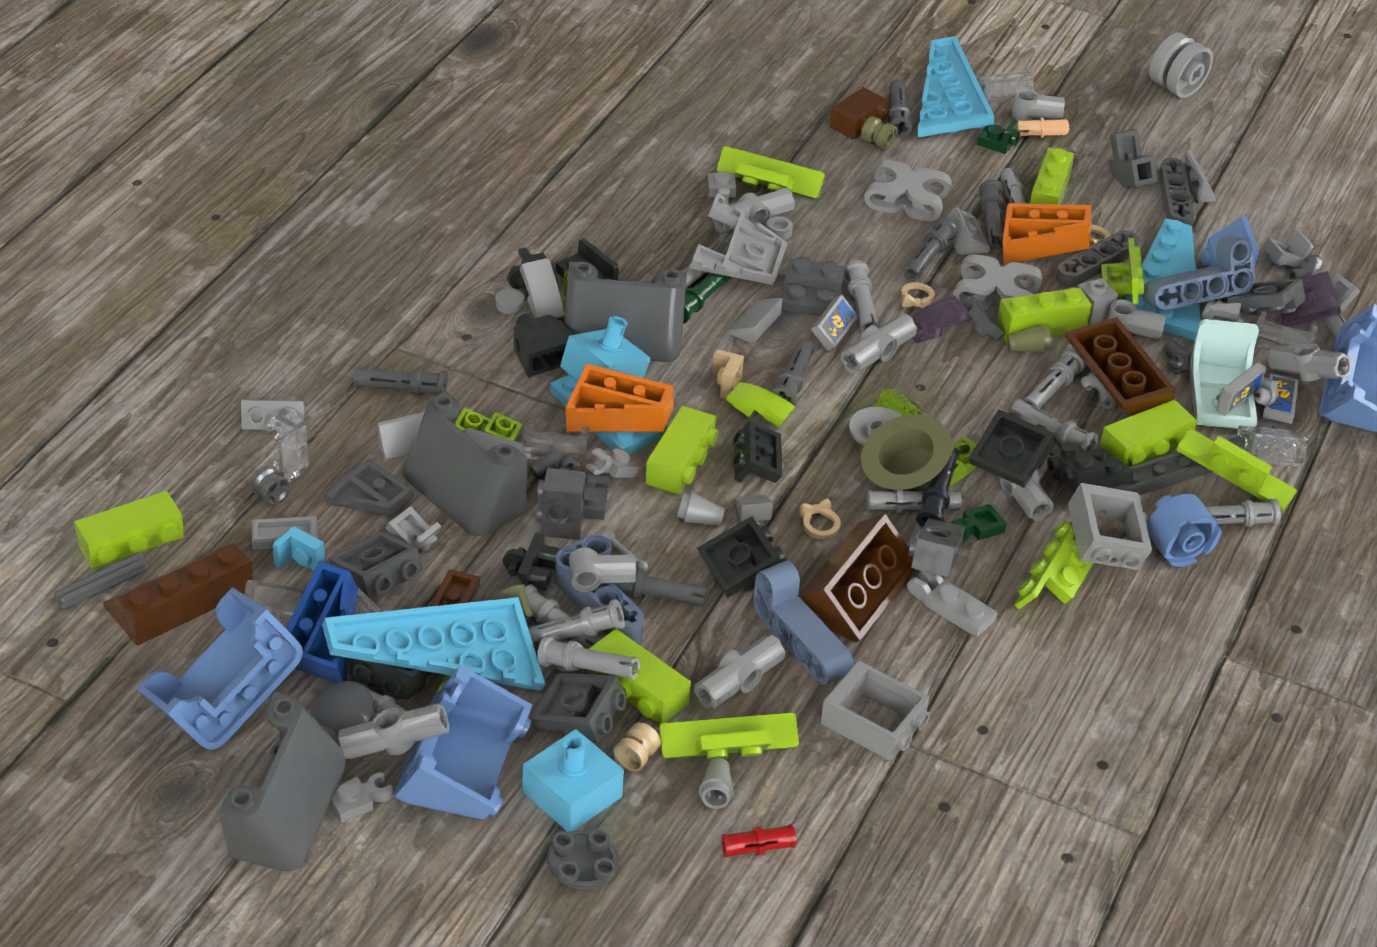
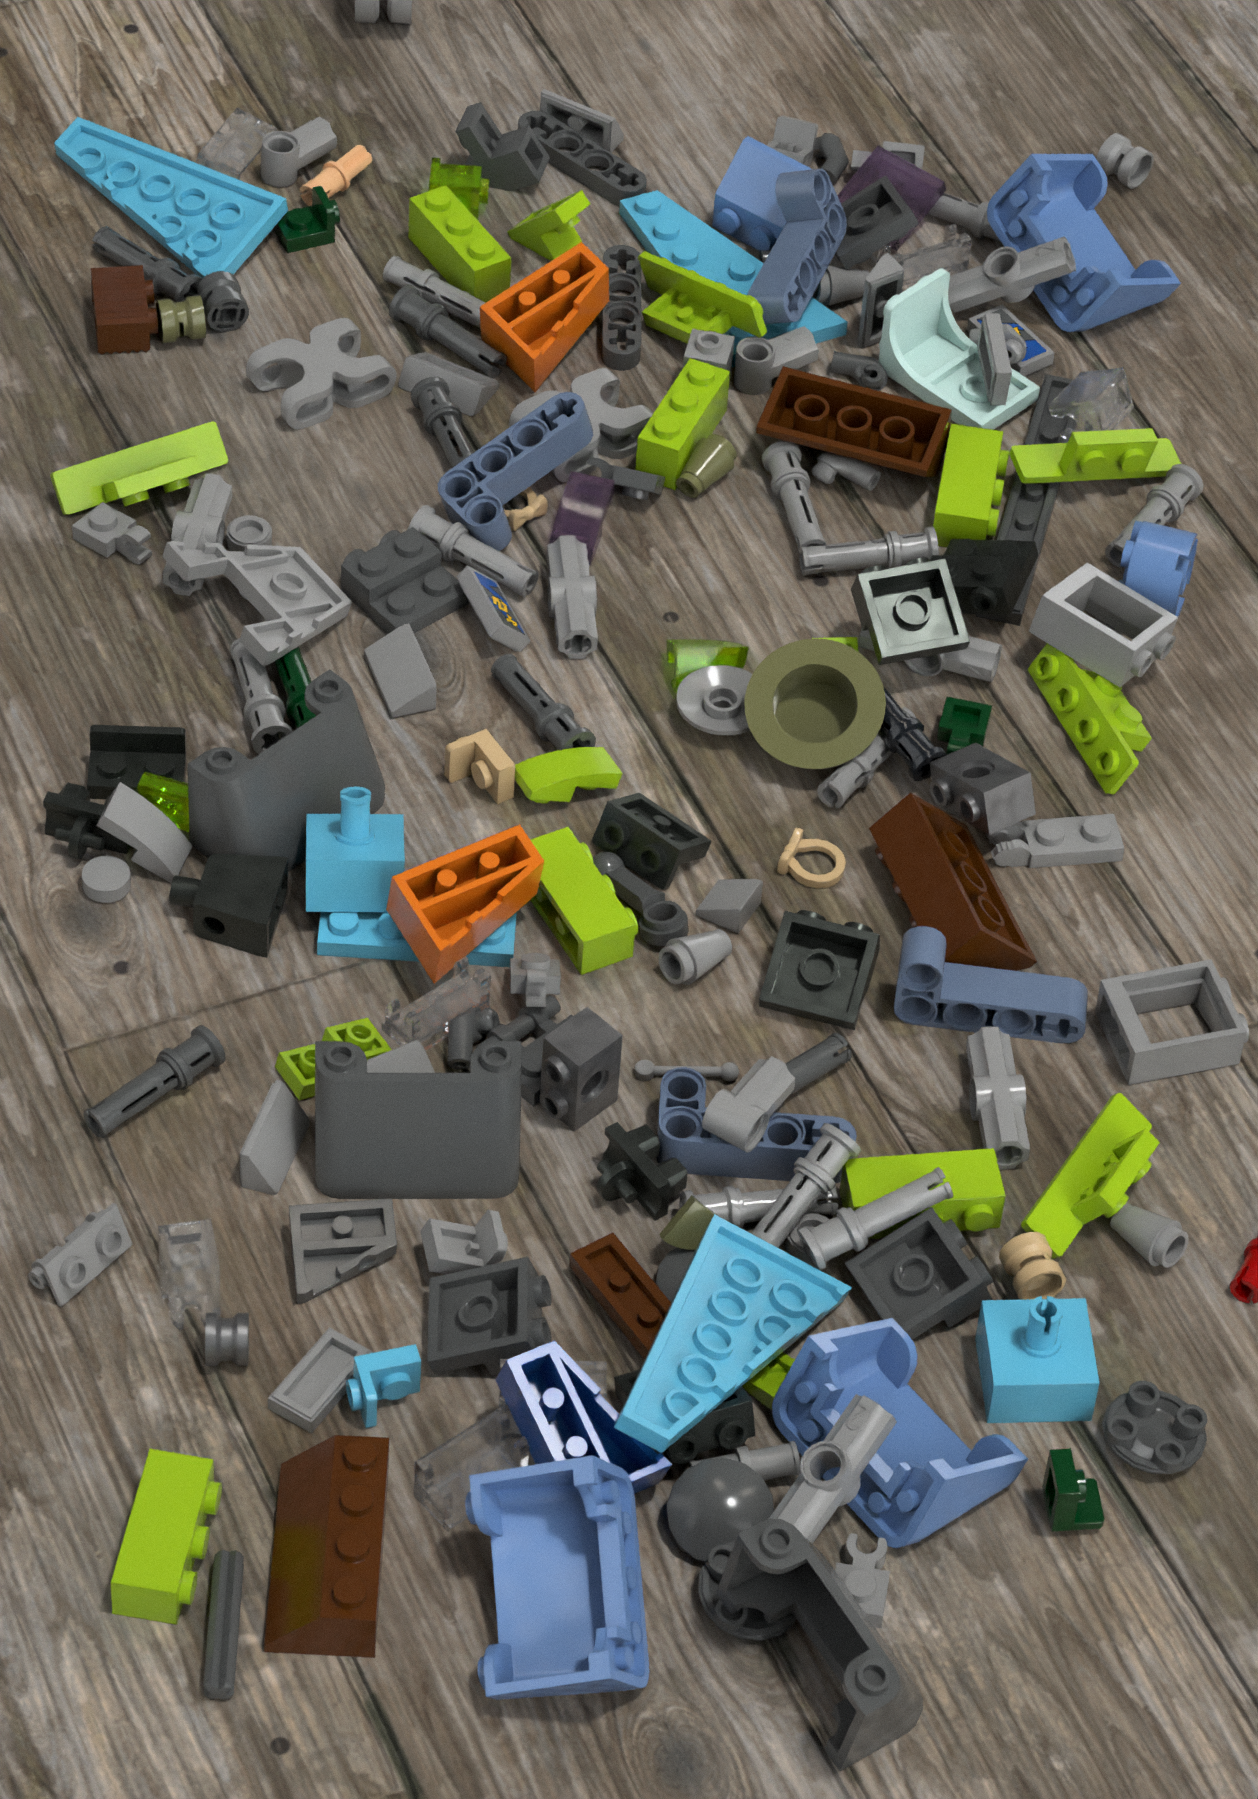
camera: 50 degrees left, 5 degrees up
none -> dark grey wheel [197,271,249,332]
none -> clear neon green brick [429,157,490,220]
none -> sand blue beam [438,392,593,551]
none -> lime slope [507,190,590,261]
none -> dark grey piece [593,852,689,946]
none -> dark green bracket [1042,1448,1105,1532]

